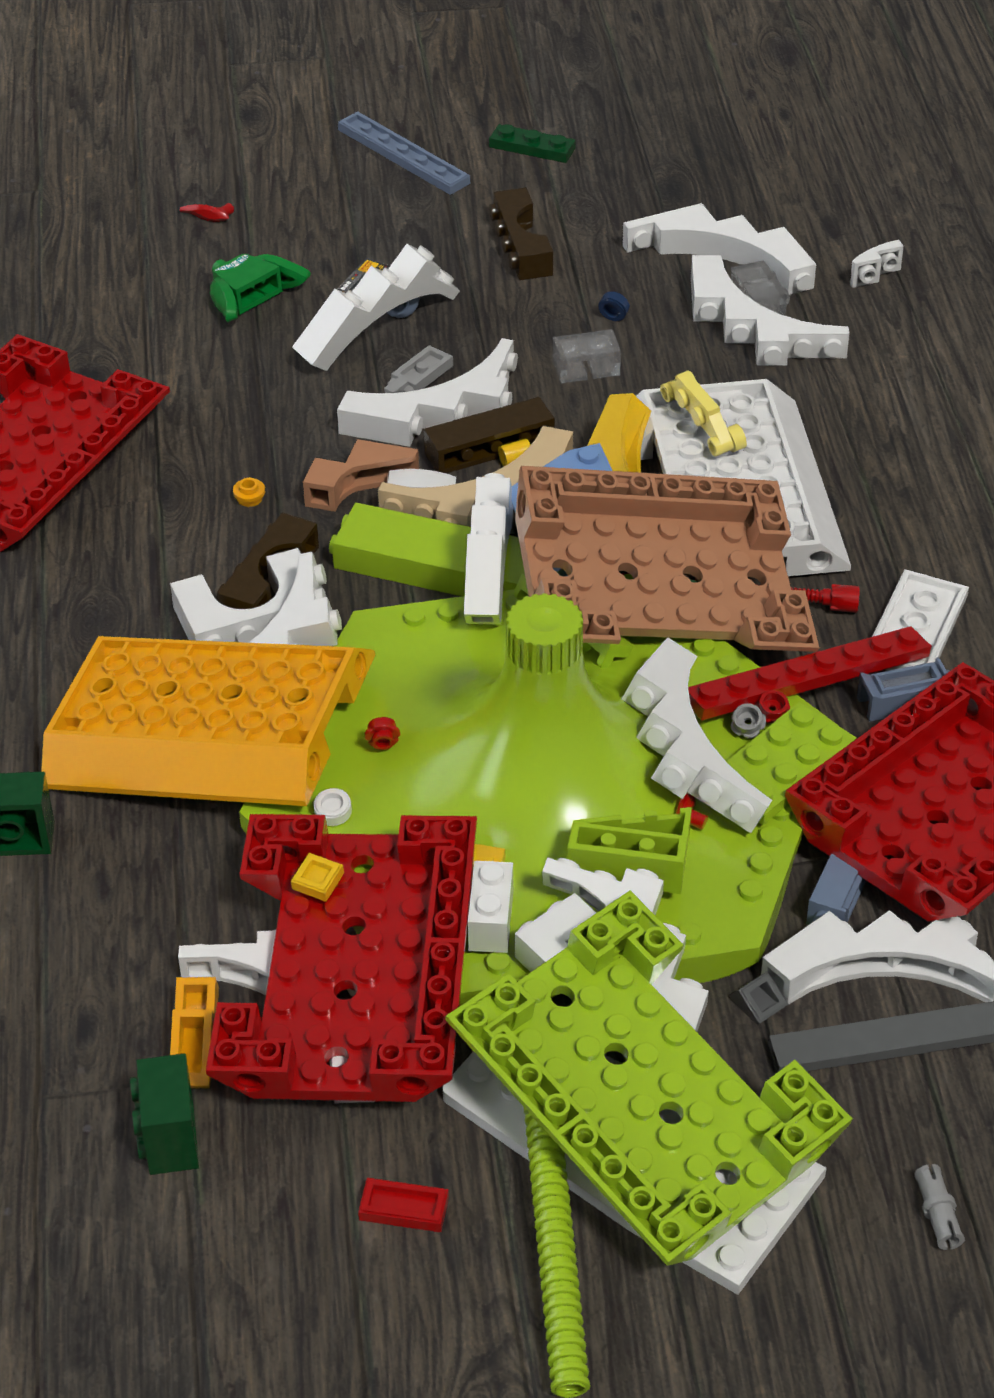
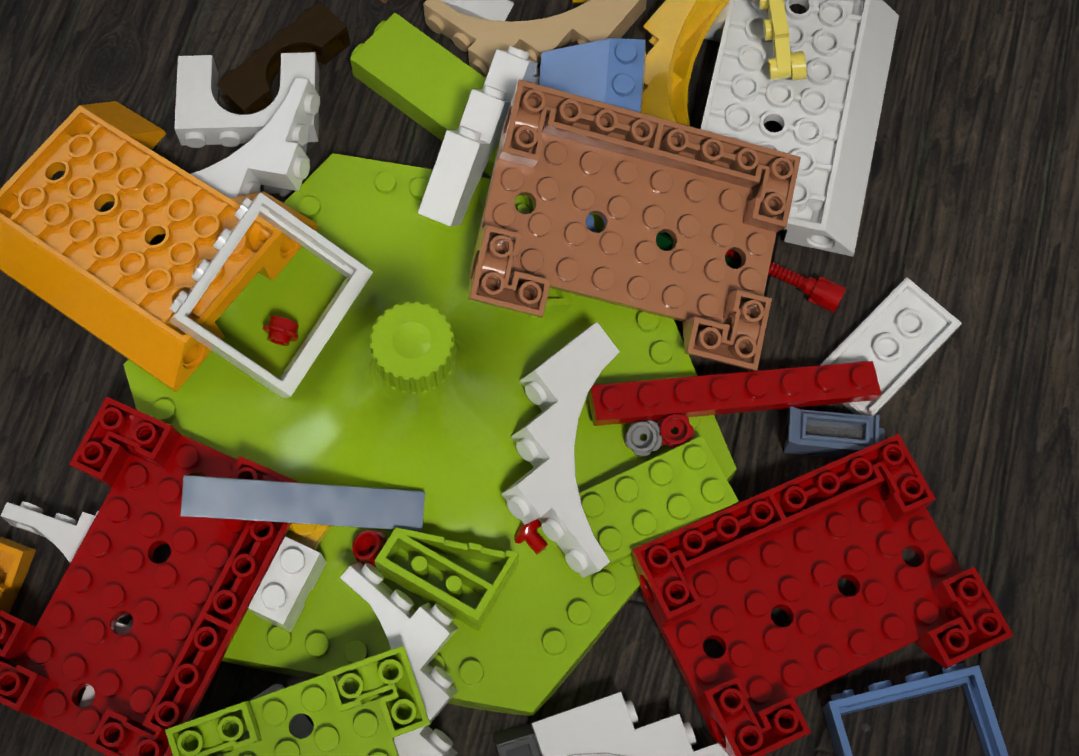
camera: 20 degrees right, 25 degrees up
yellow tile [291,853,344,901] -> none
white tile [314,788,352,826] -> none
white brick [515,893,596,972] -> none
sand blue window [806,853,866,925] -> none
none -> white window [169,192,373,399]
none -> sand blue tile [180,475,425,531]
none -> red plate [352,530,387,567]

